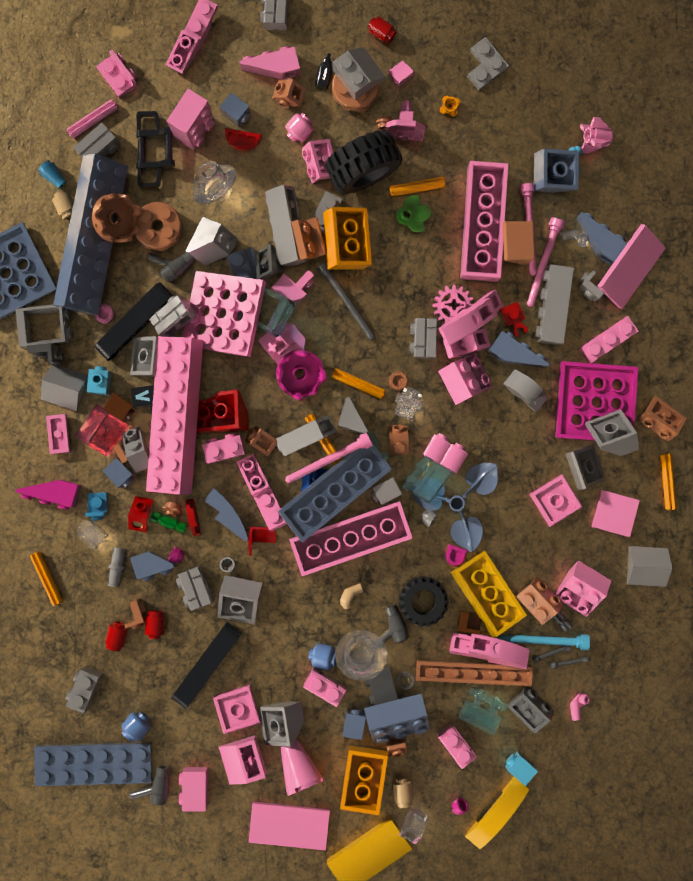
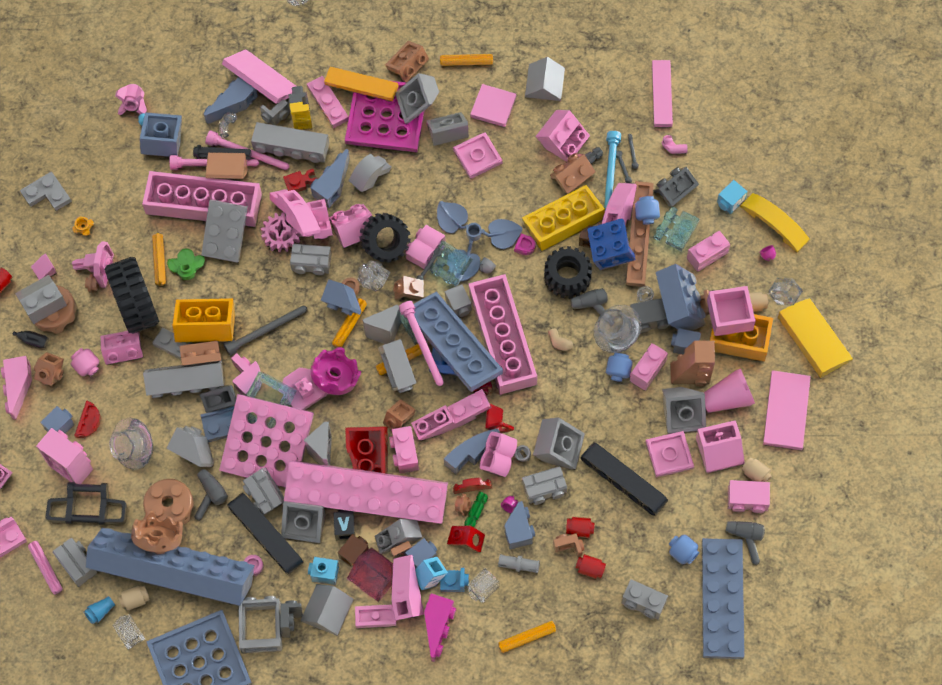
camera: 85 degrees left, 20 degrees down
none -> clear brick [112,614,145,649]
none -> black axle [193,145,252,160]
none -> light grey plate [201,200,248,262]
none -> yellow hips [288,86,312,130]
none -> light grey slope [304,422,332,466]
none -> sand blue slope [321,279,361,316]
none -> light orange tile [324,66,399,101]
none -> black tyre [359,213,411,263]
none -> bright pink slope [392,555,424,620]
none -> medium azure brick [415,557,448,590]
none -> dark grey hinge [416,248,442,280]
none -> bright pink brick [480,431,517,477]
none -> blue bracket [588,218,636,270]
none -> medium blue head [635,196,660,225]
none -> bright pink tile [652,60,673,127]
none -> nougat wedge [670,341,715,386]
none -> bright pink piece [707,286,755,336]
none -> tan brick [742,458,772,482]

